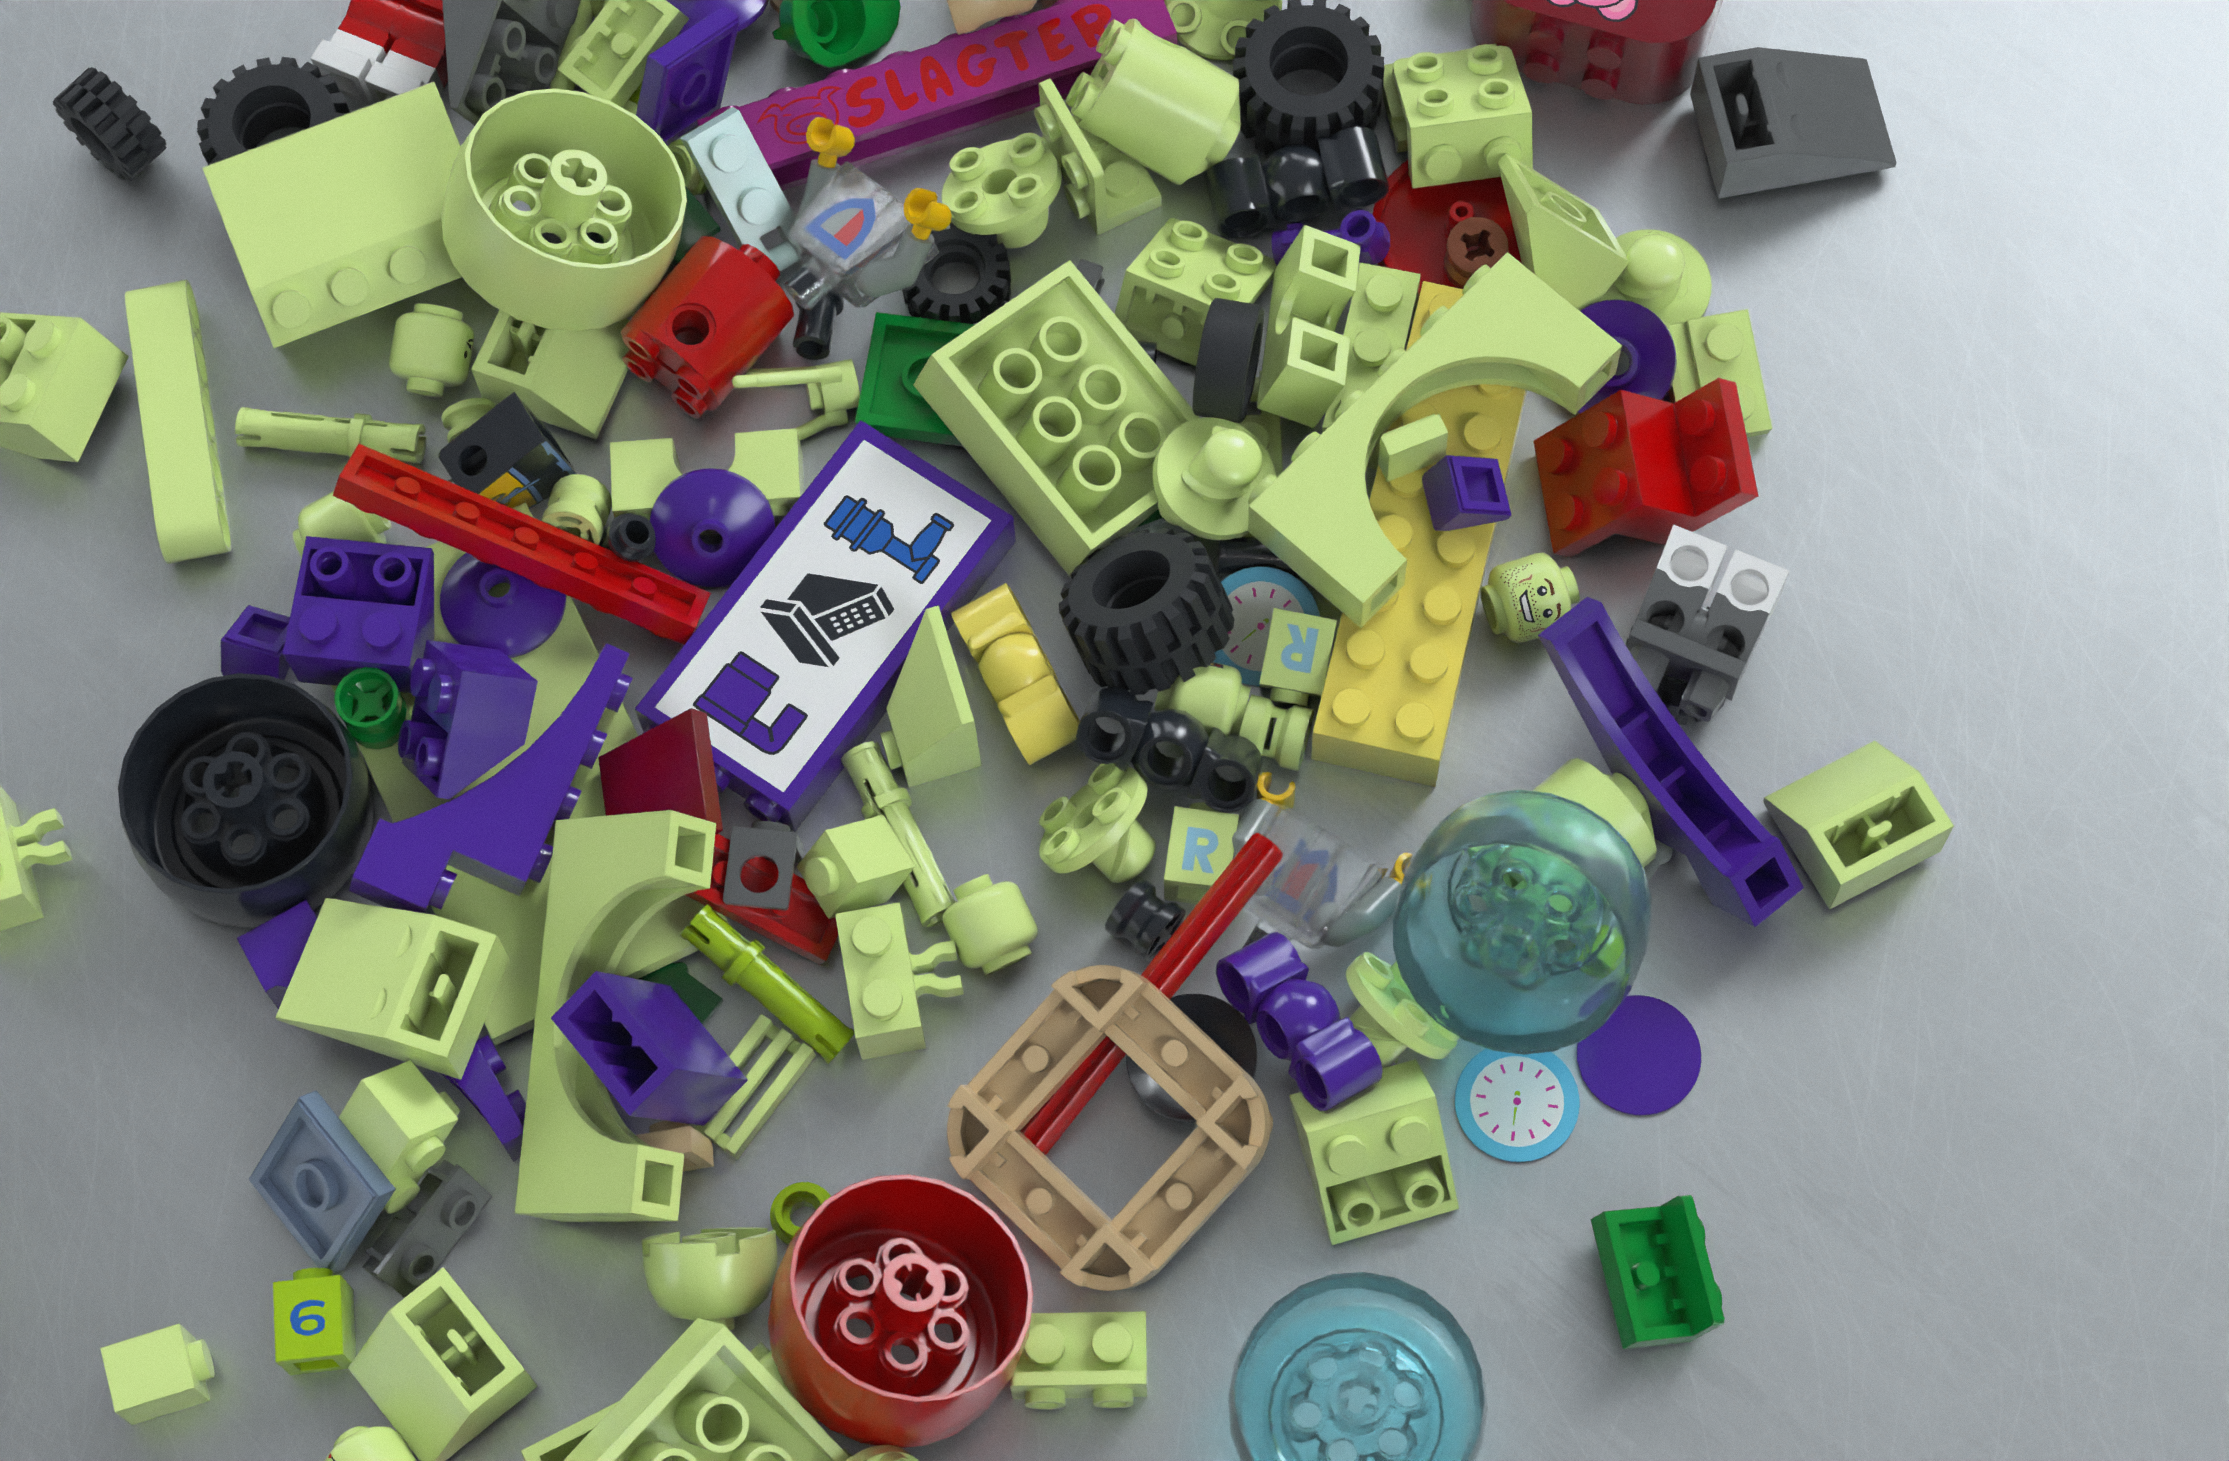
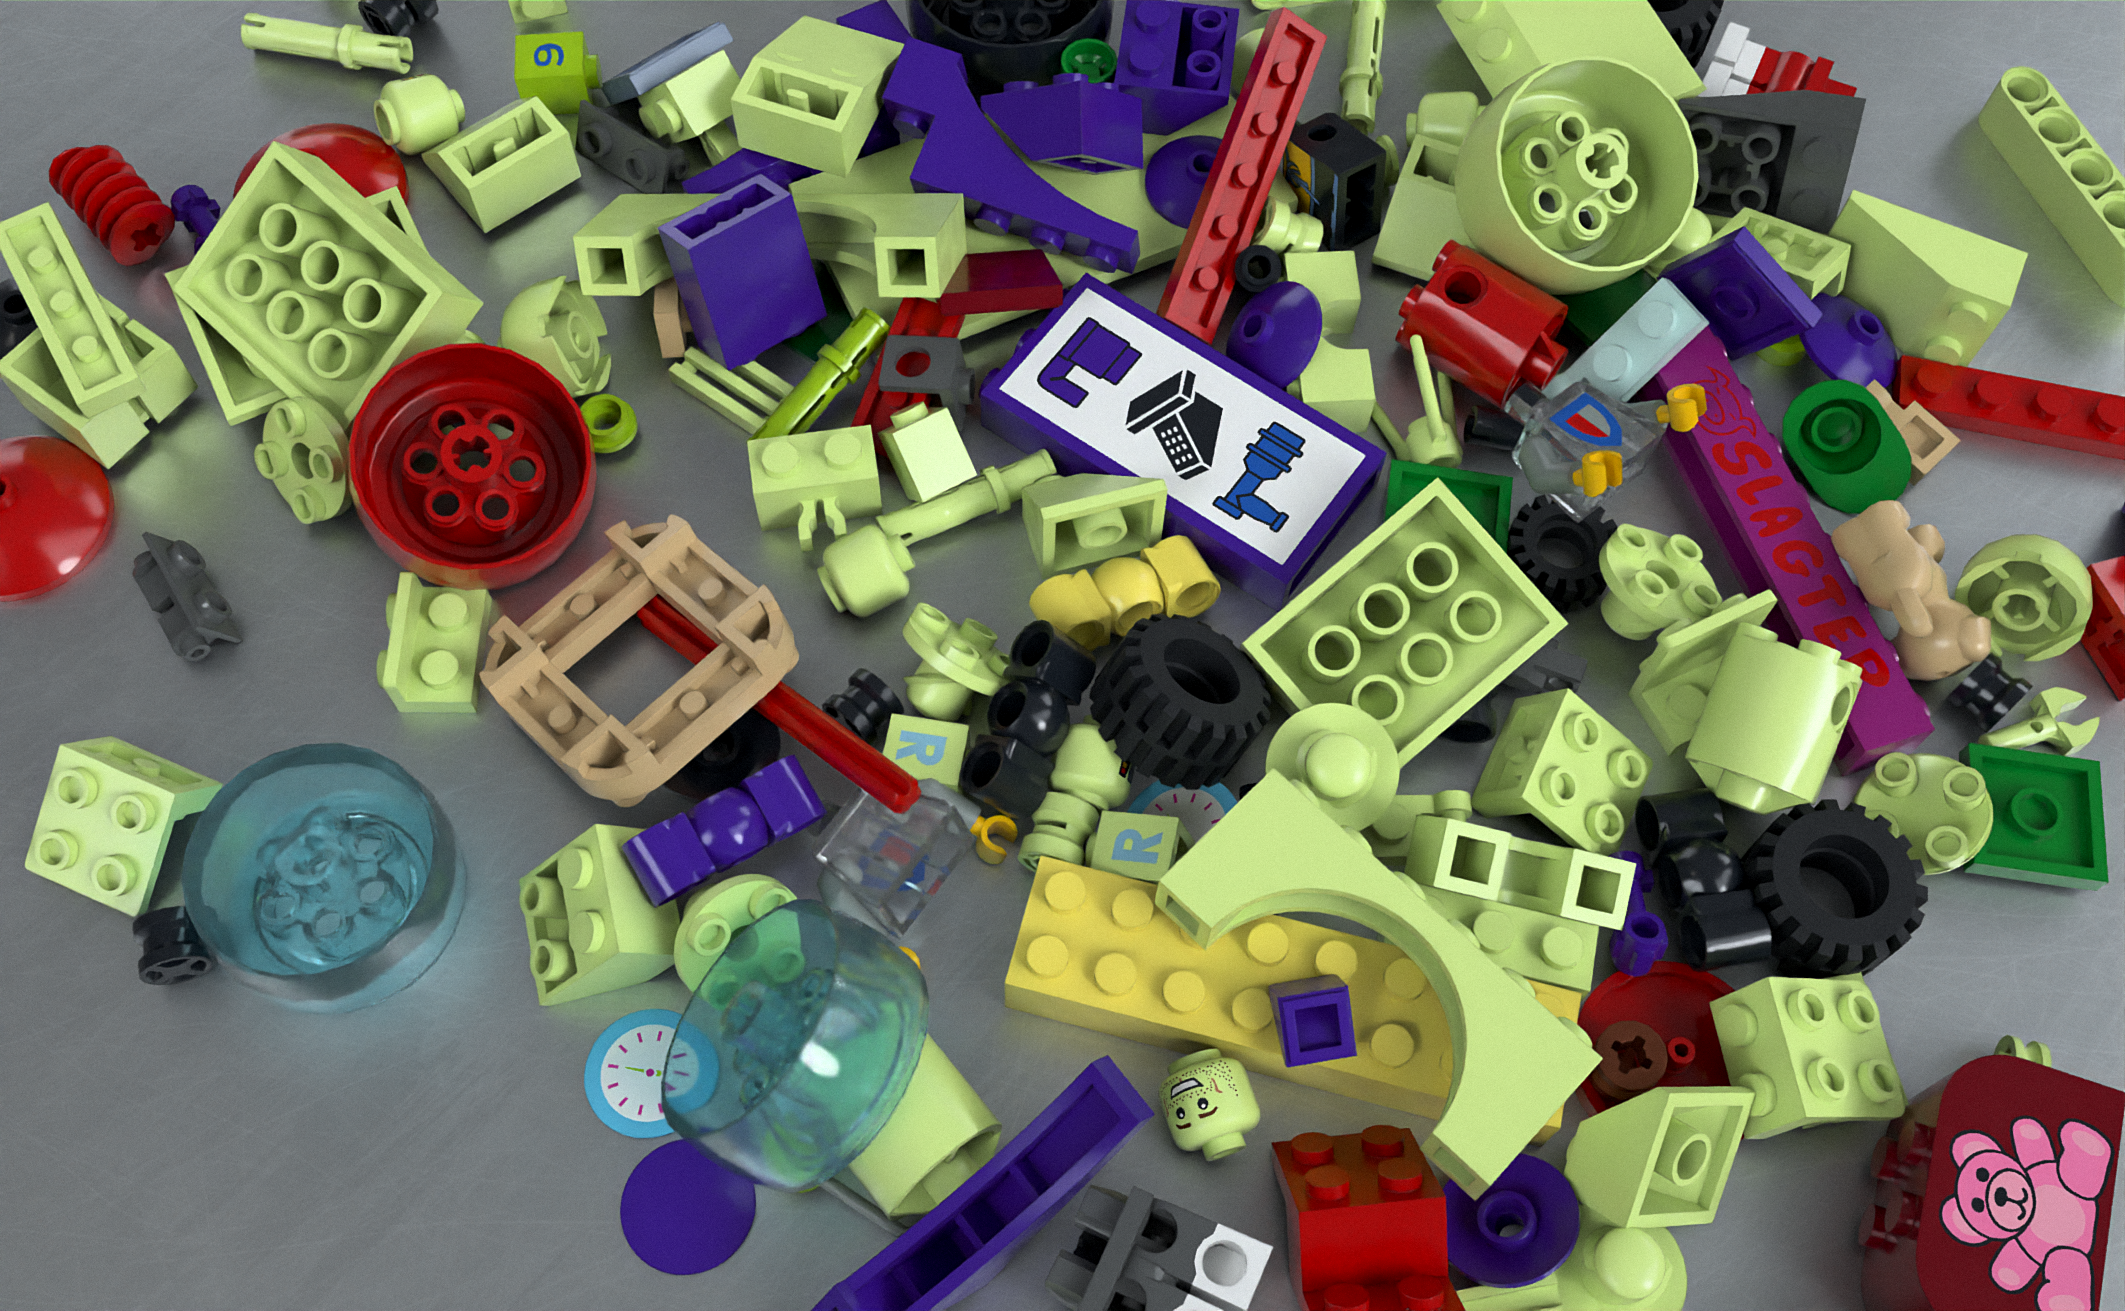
camera: 85 degrees right, 5 degrees down
black tyre [1192,298,1264,423] -> none
yellowish green tile [1378,414,1448,482] -> none
green bracket [1590,1195,1725,1349] -> none

